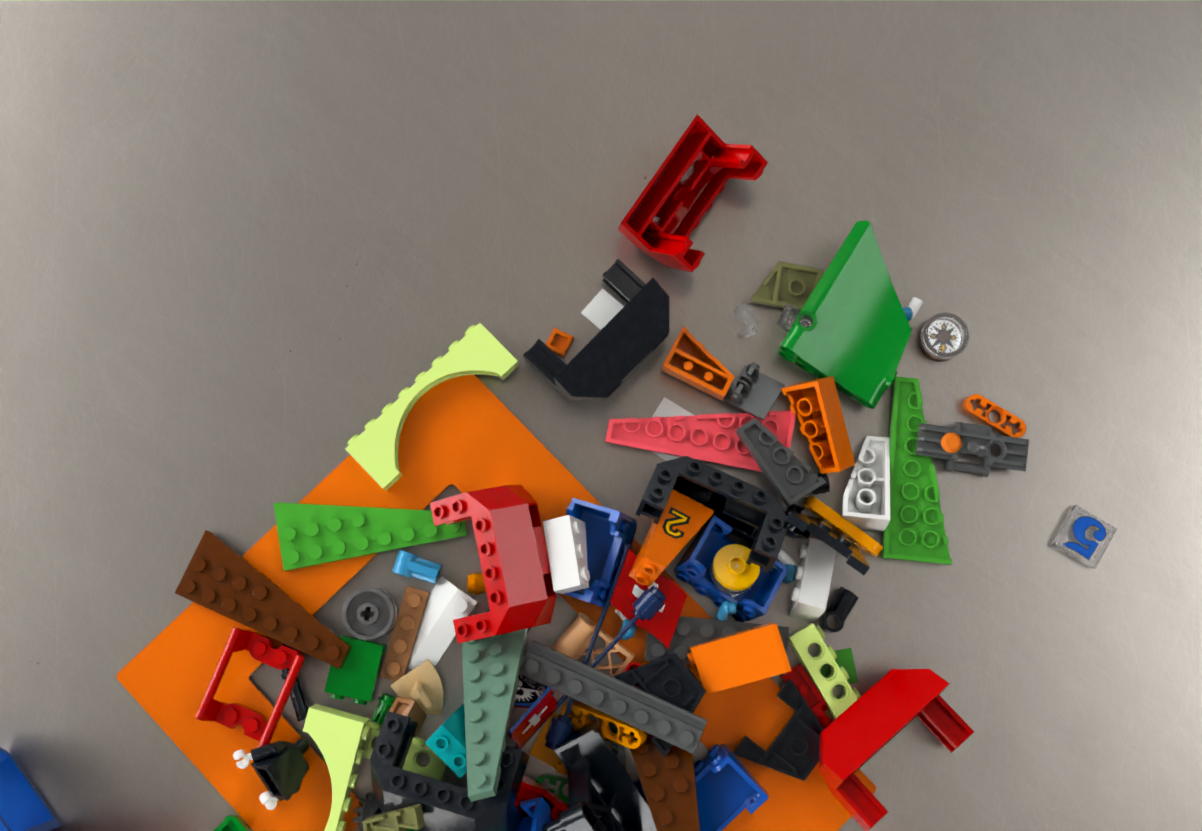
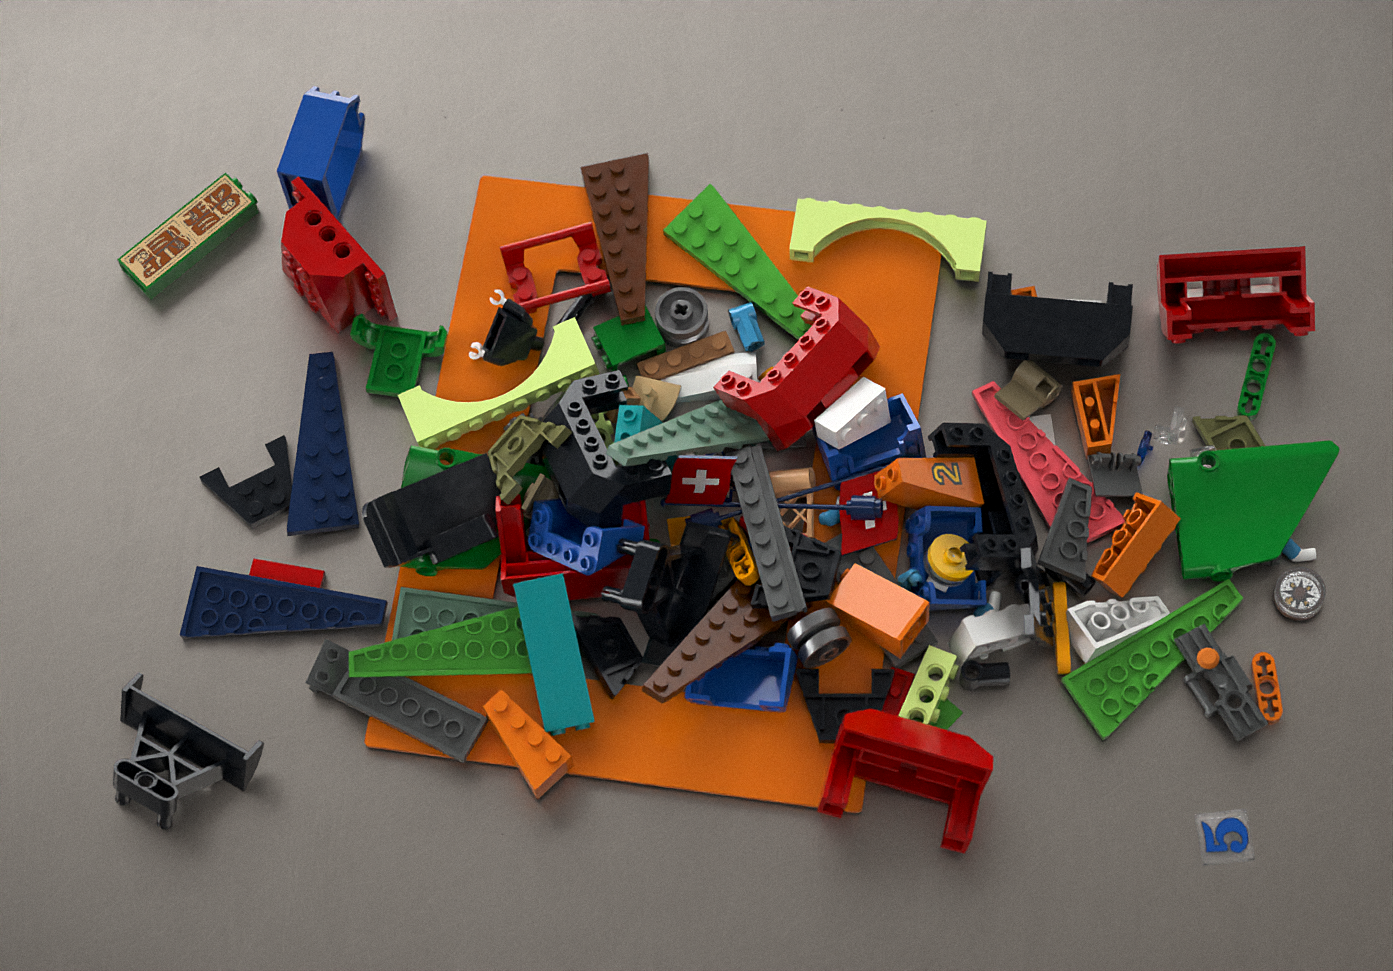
camera: 60 degrees right, 15 degrees down
none -> flat silver wheel [787,608,851,668]
none -> dark tan piece [994,360,1063,420]
none -> clear blue helmet [1137,430,1154,466]
none -> green beam [1237,333,1276,421]

